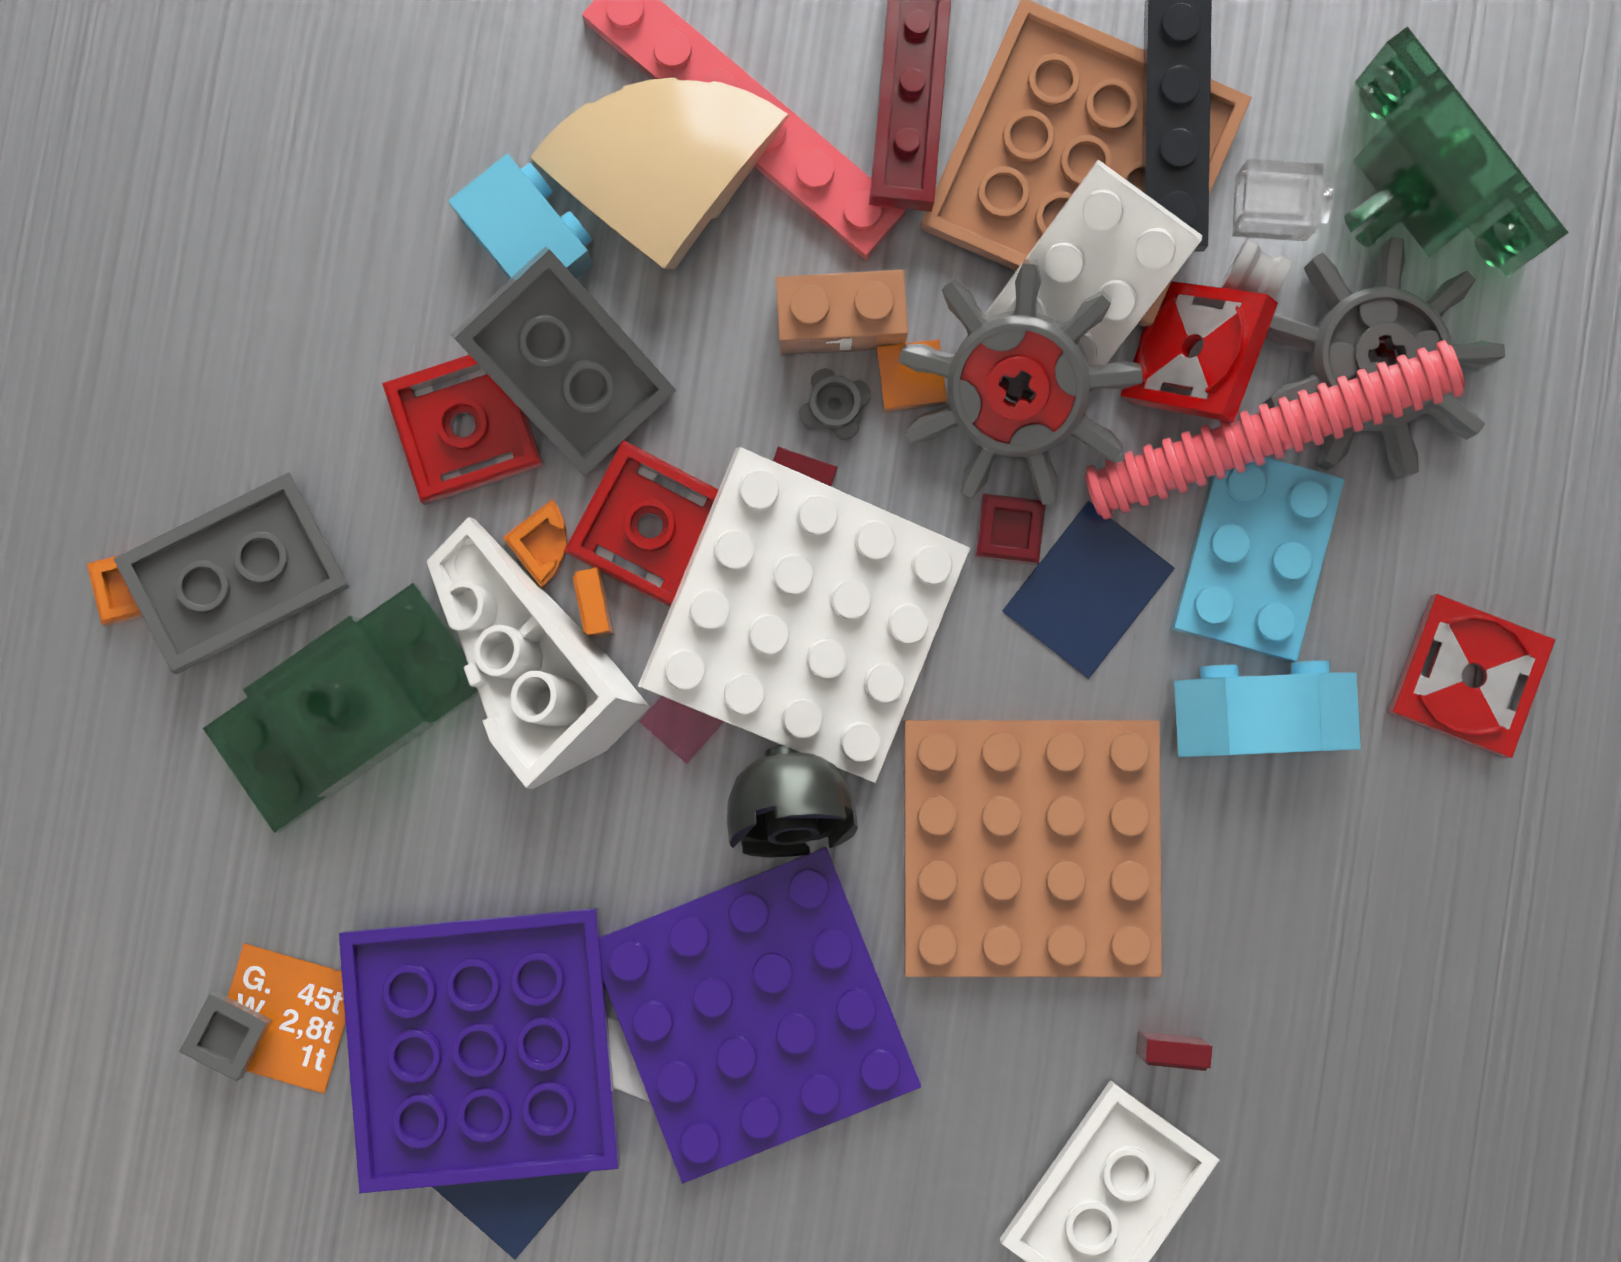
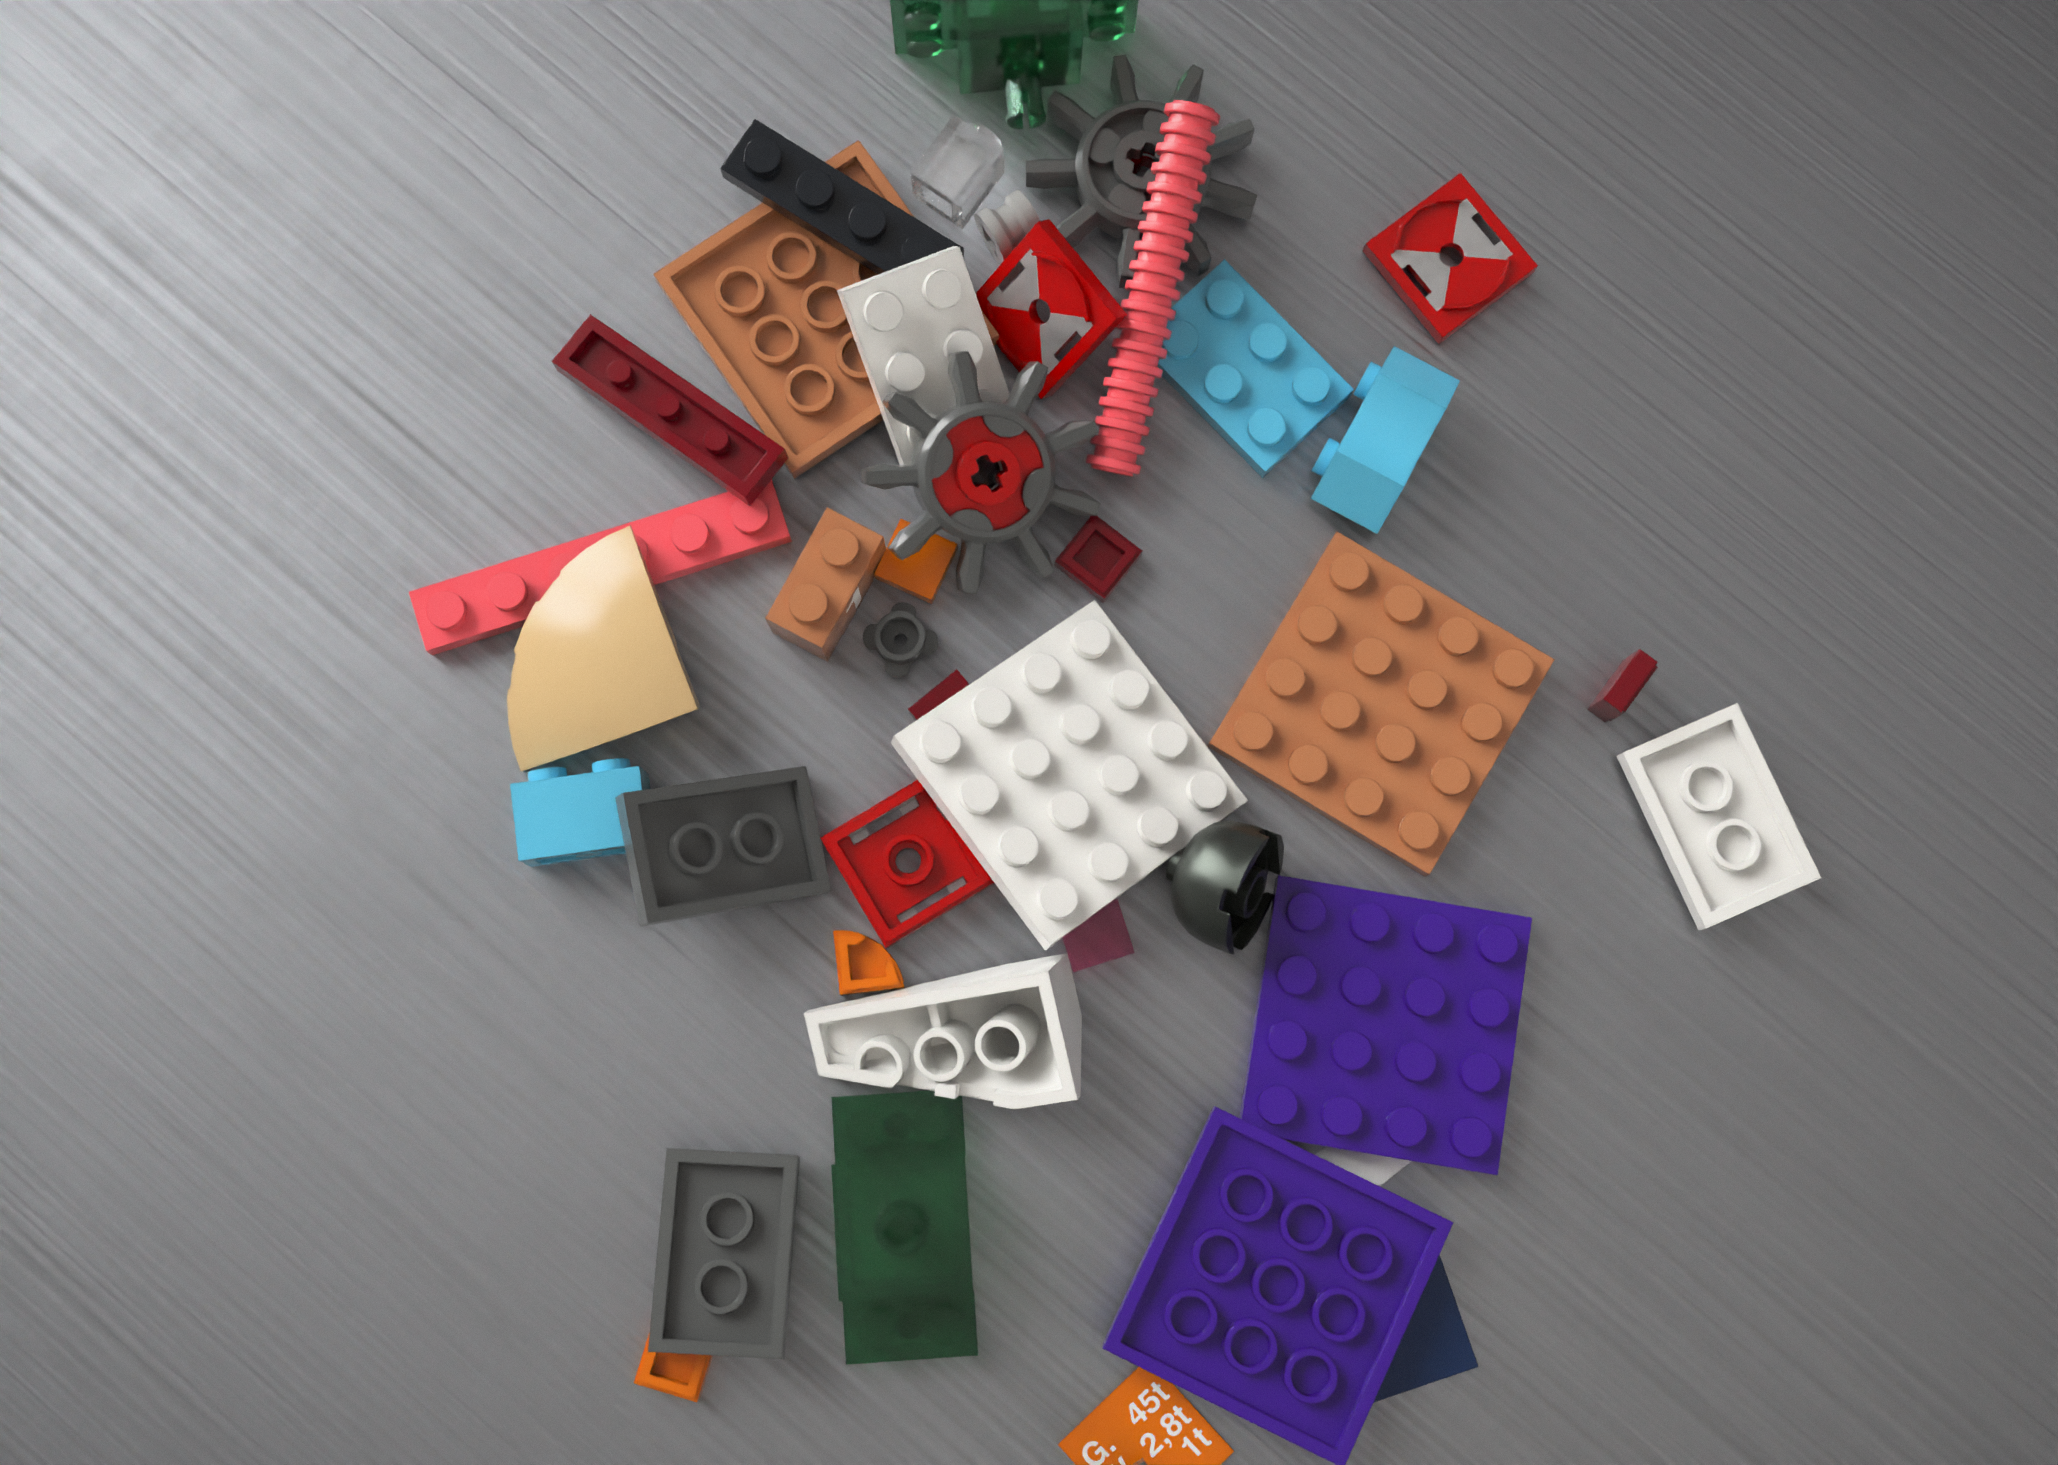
camera: 60 degrees left, 5 degrees down
red piece [382,355,544,505] -> none
orange tile [572,567,615,639] -> none
dark blue sticker [1002,501,1175,679] -> none

